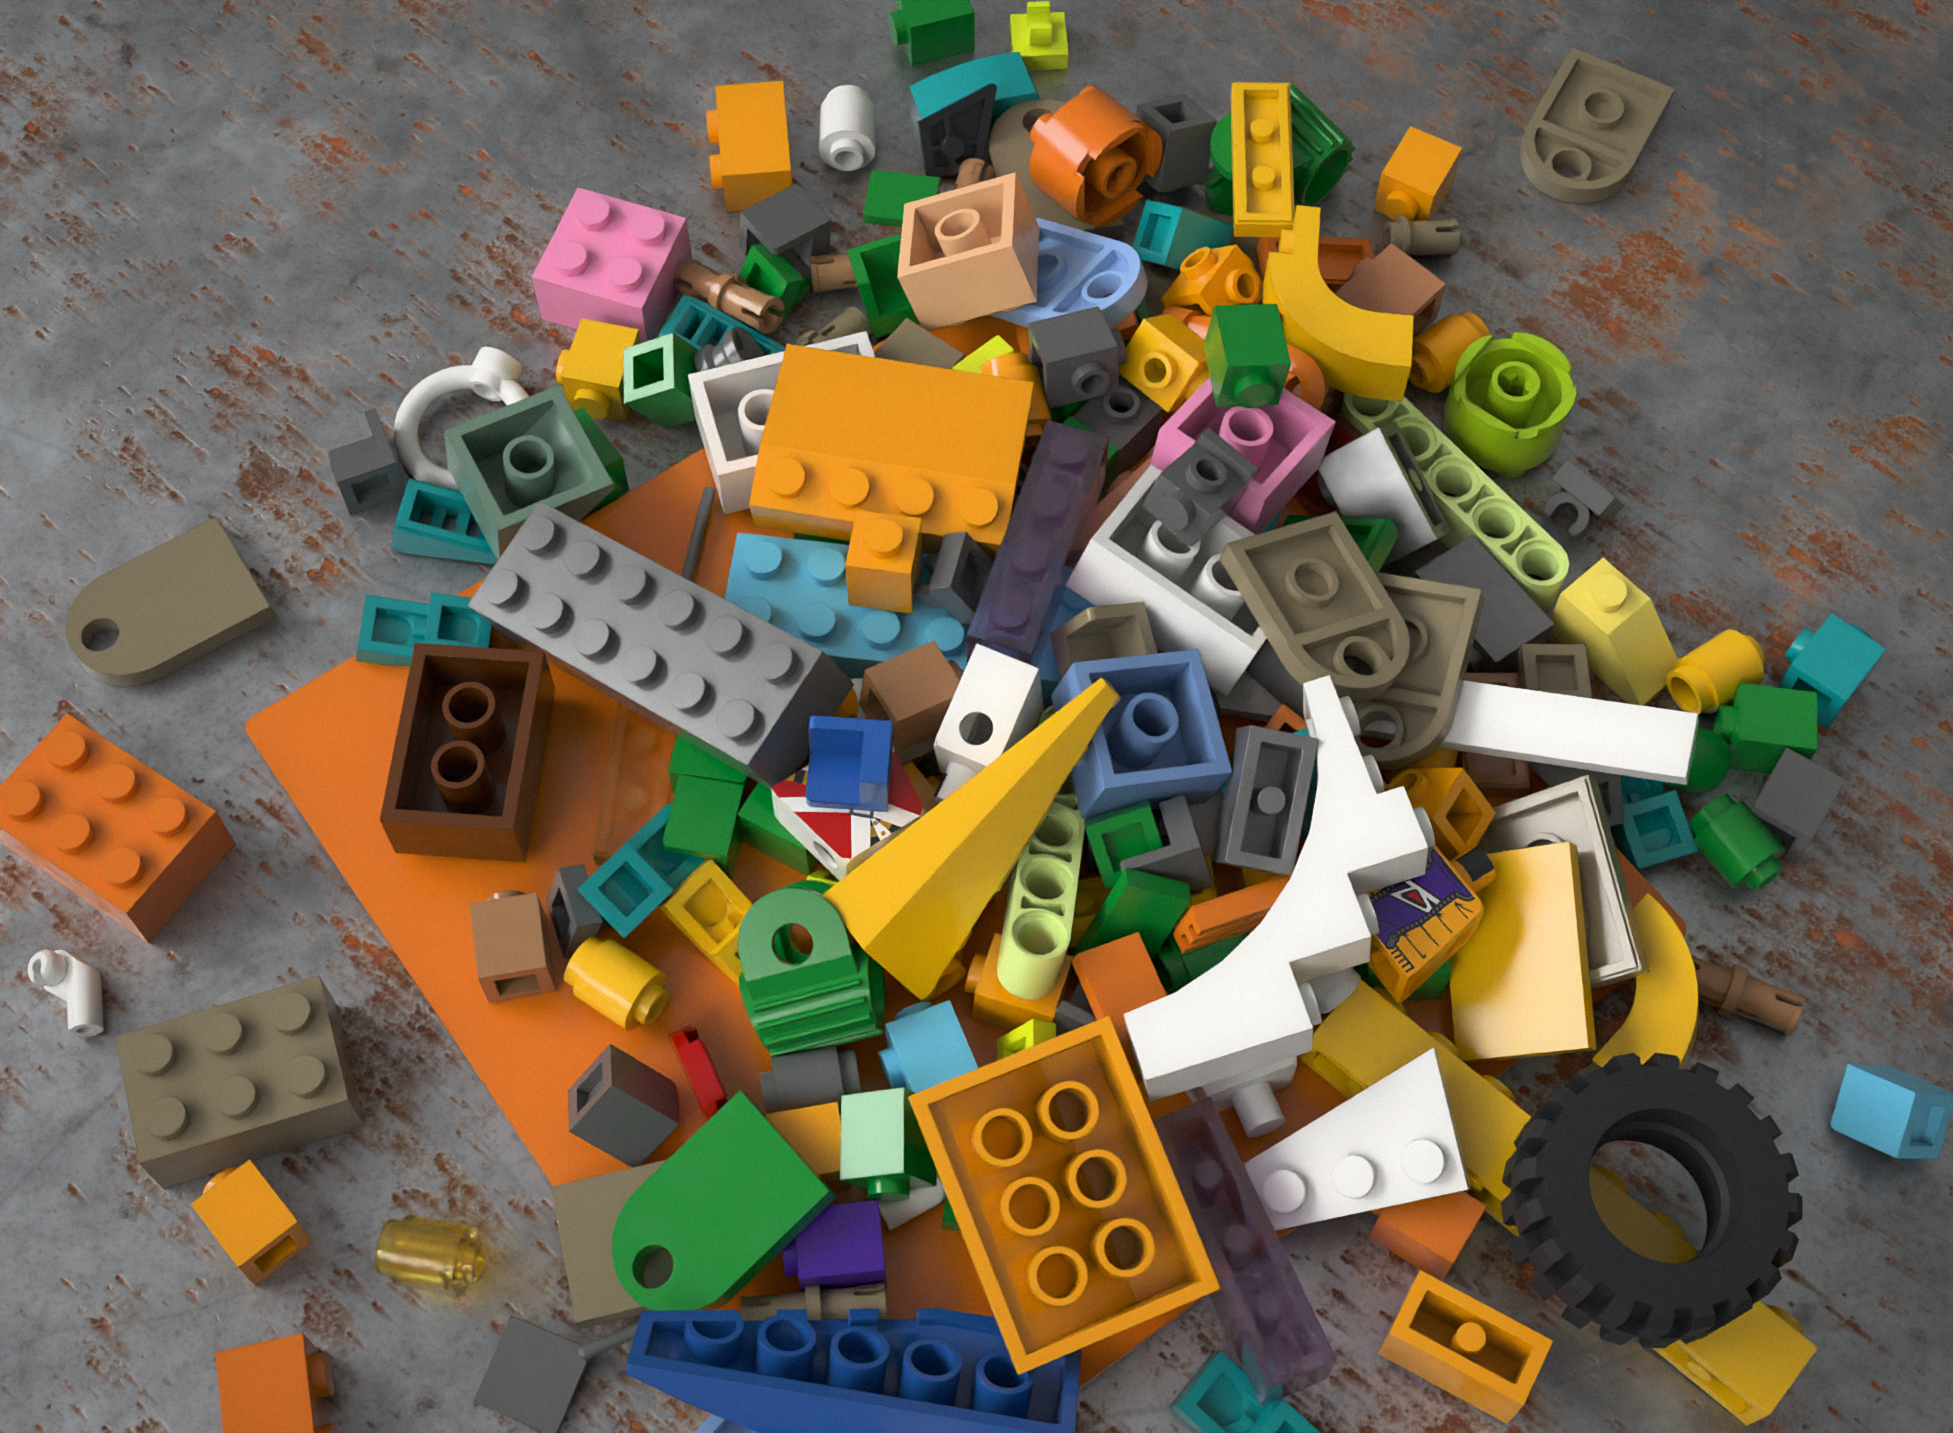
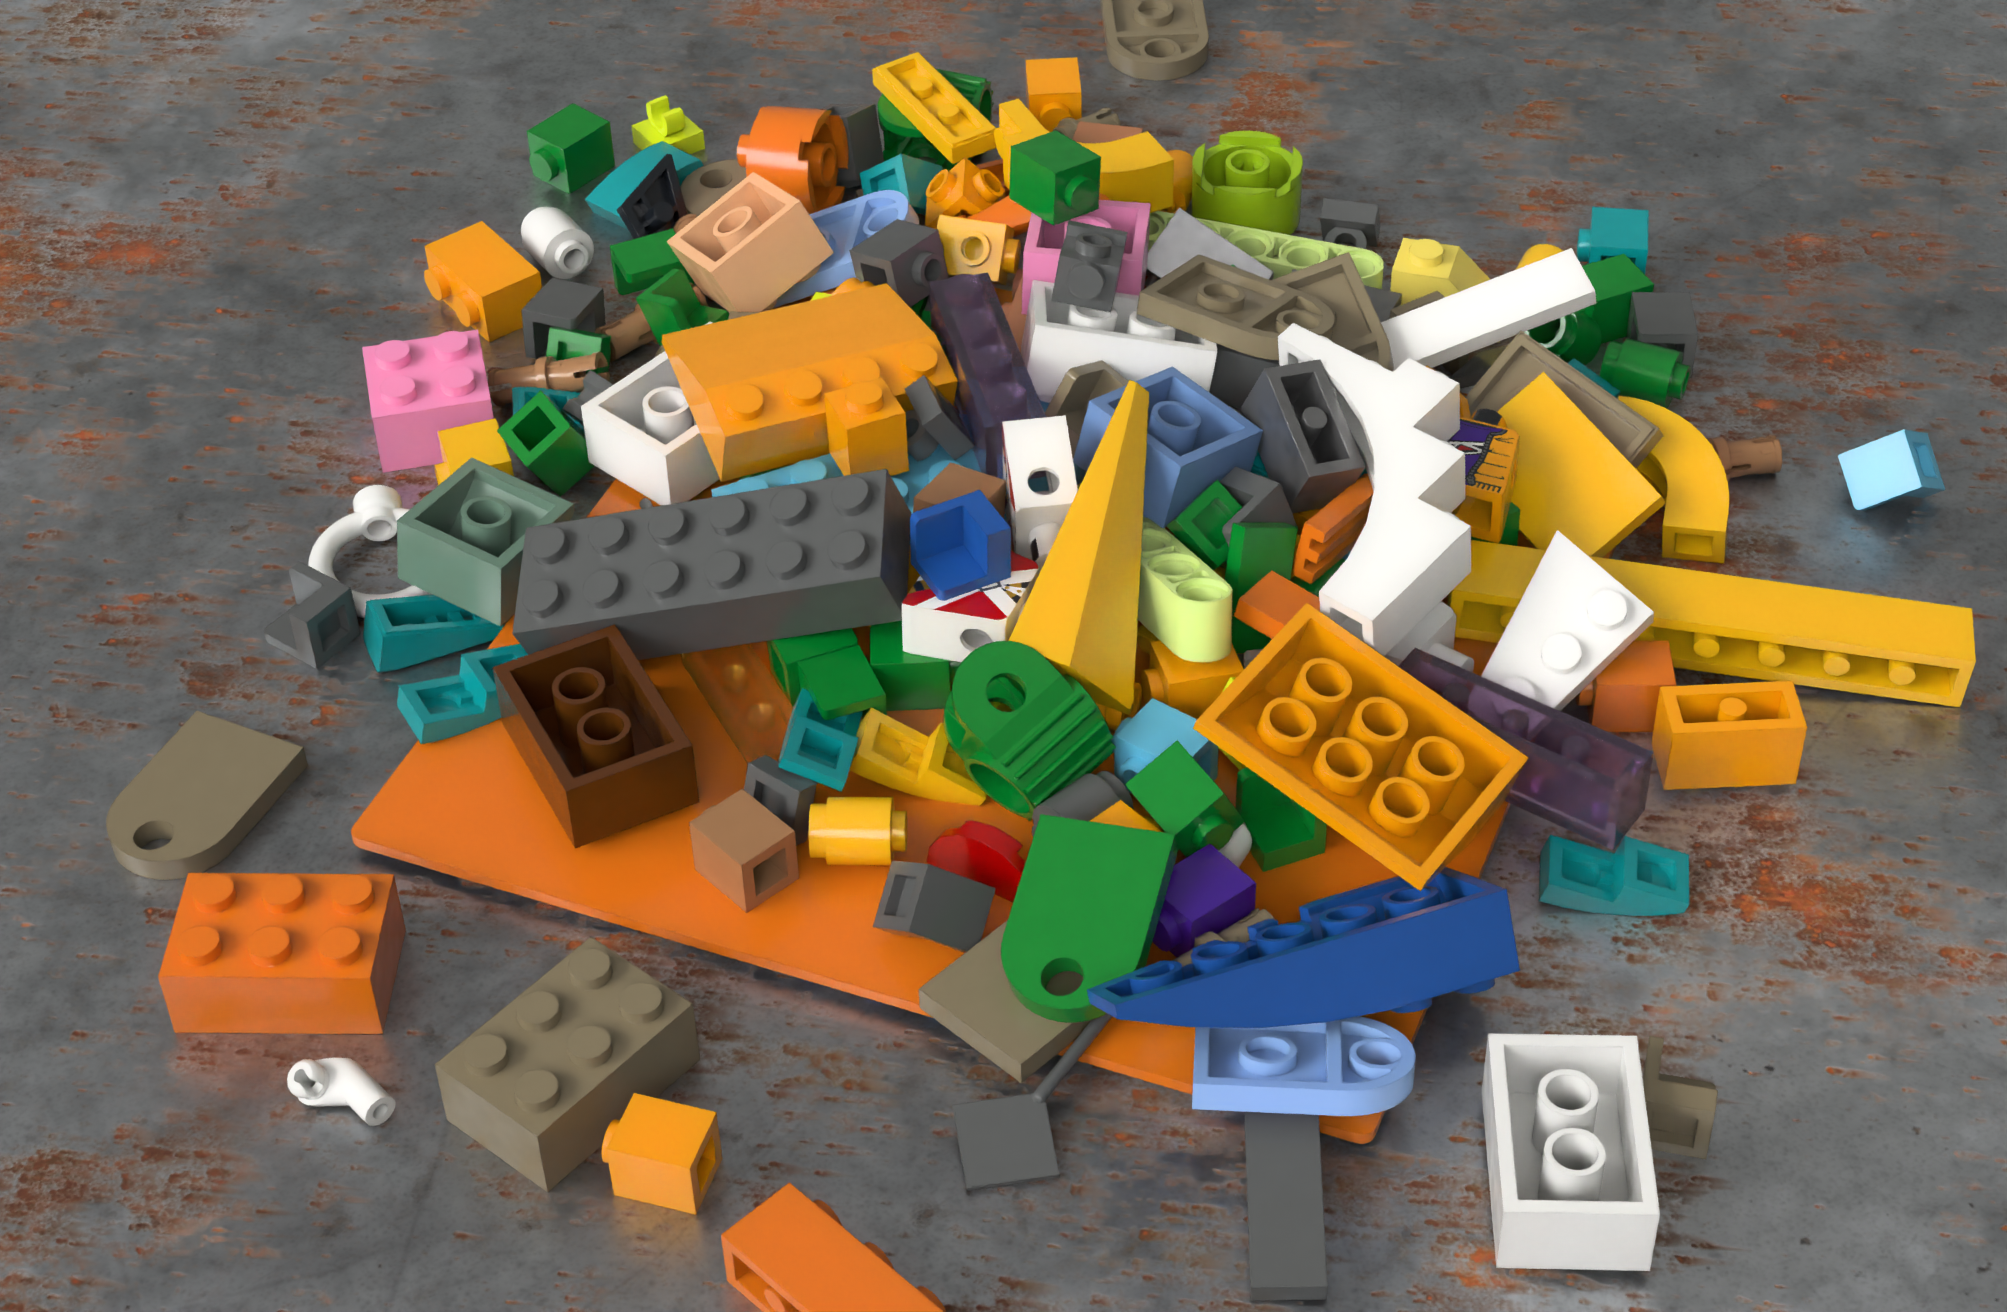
camera: 30 degrees left, 20 degrees down
clear yellow brick [375,1214,487,1296] -> none
black tyre [1501,1053,1803,1349] -> none

